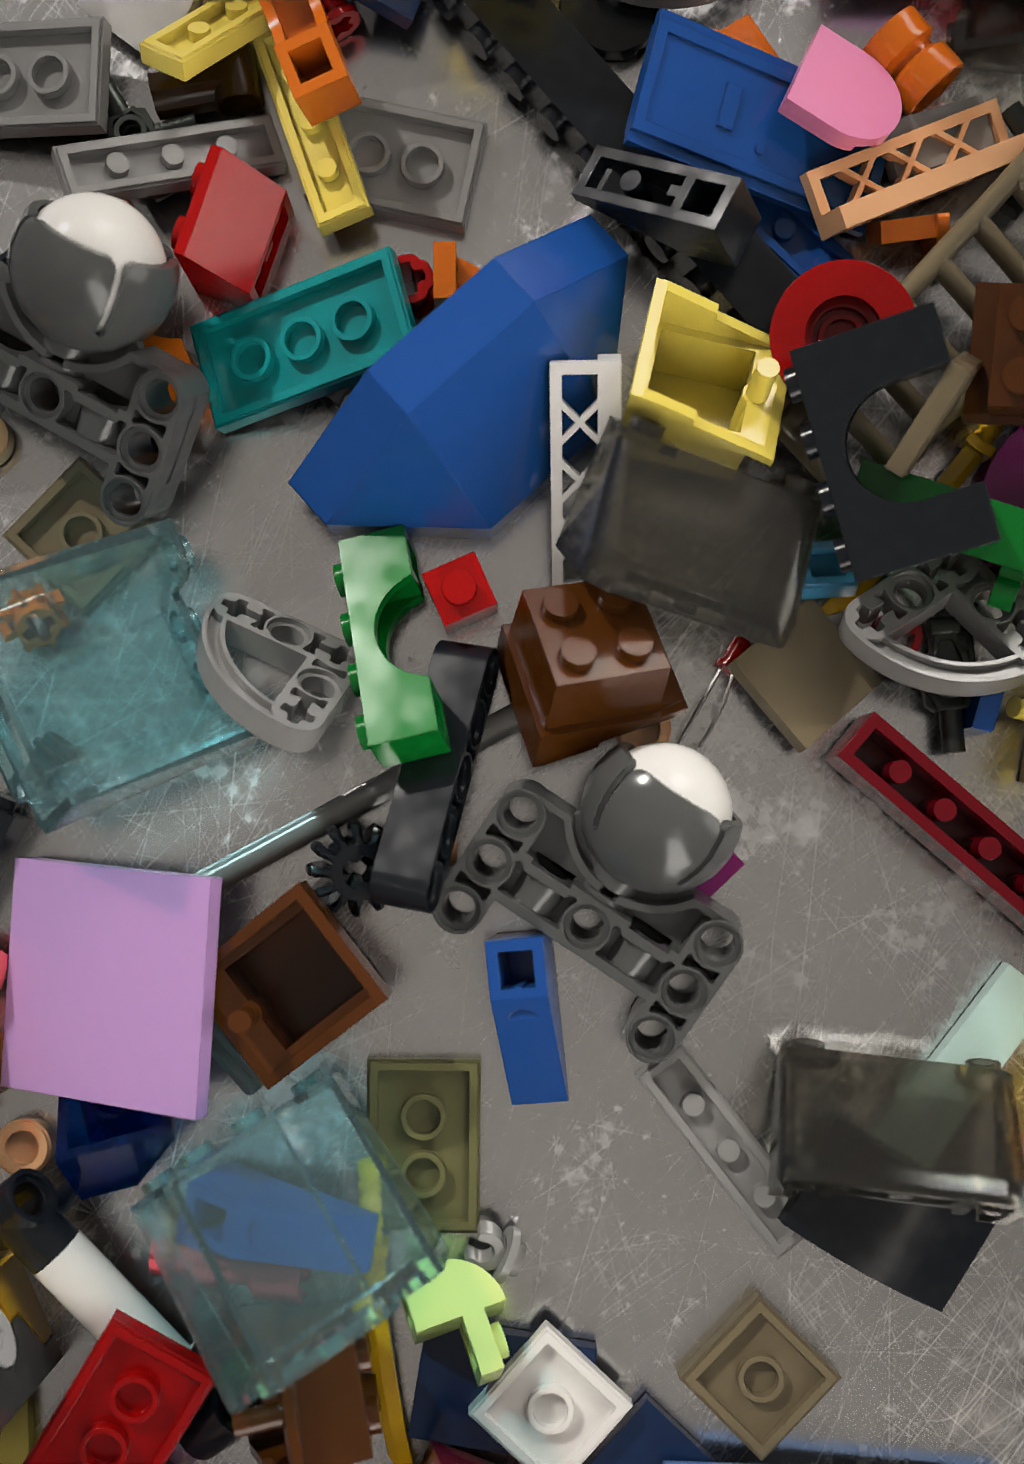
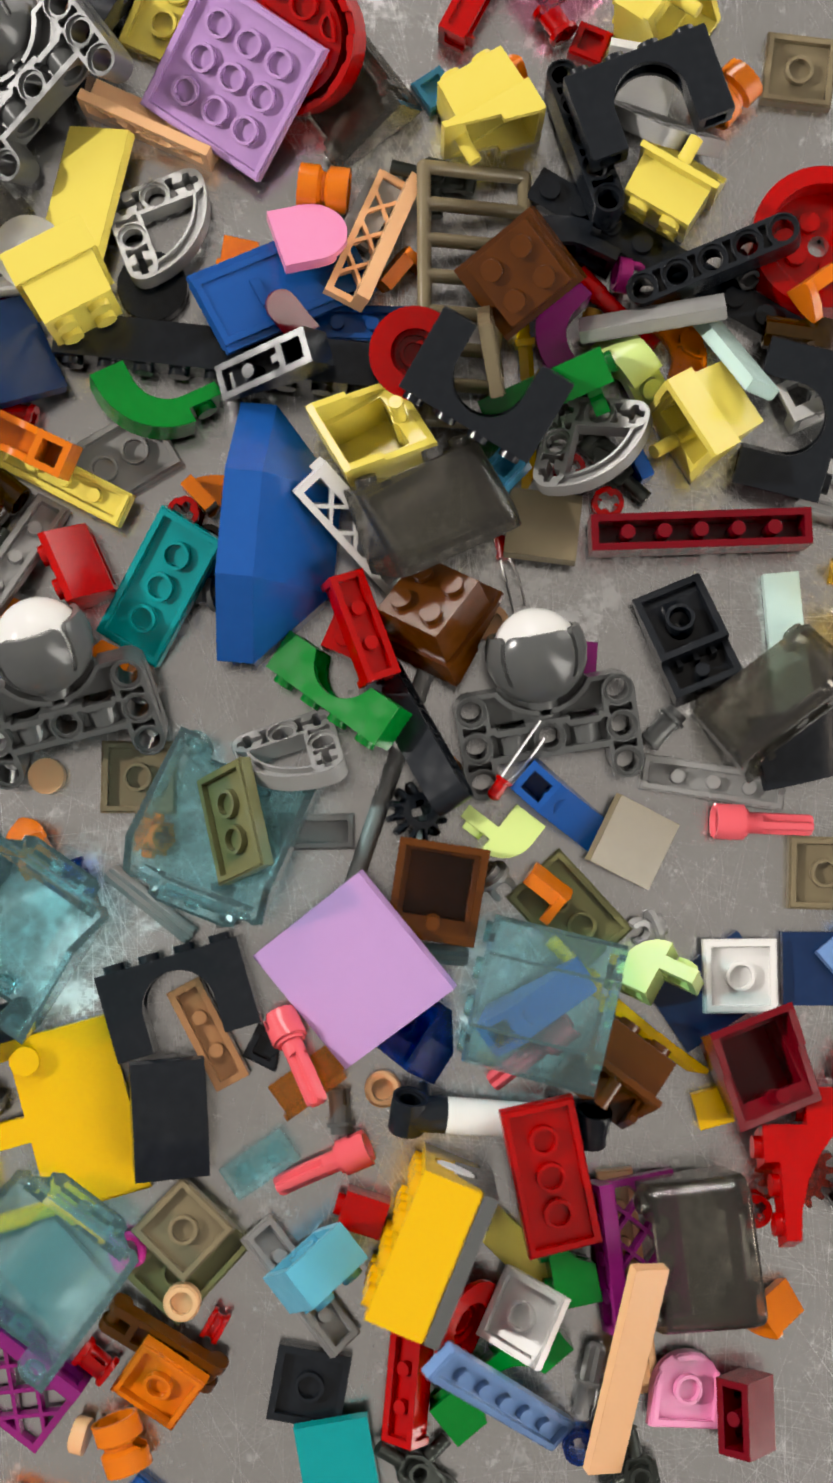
camera: 35 degrees left, 0 degrees up
none -> green arch [90,360,221,440]
none -> olive tile [197,757,274,886]
none -> piece [265,289,320,334]
none -> light grey tile [282,813,356,851]
none -> red container [321,568,401,689]
none -> yellowish green brick [460,804,546,858]
none -> light grey plate [484,861,516,902]
none -> piece [487,720,546,801]
none -> orange tile [523,862,573,926]
none -> tile [585,793,680,890]
none -> red bush [590,486,624,514]
none -> black slope [632,573,744,708]
none -> dark grey pin [641,704,686,751]
none -> coral piece [709,803,814,840]

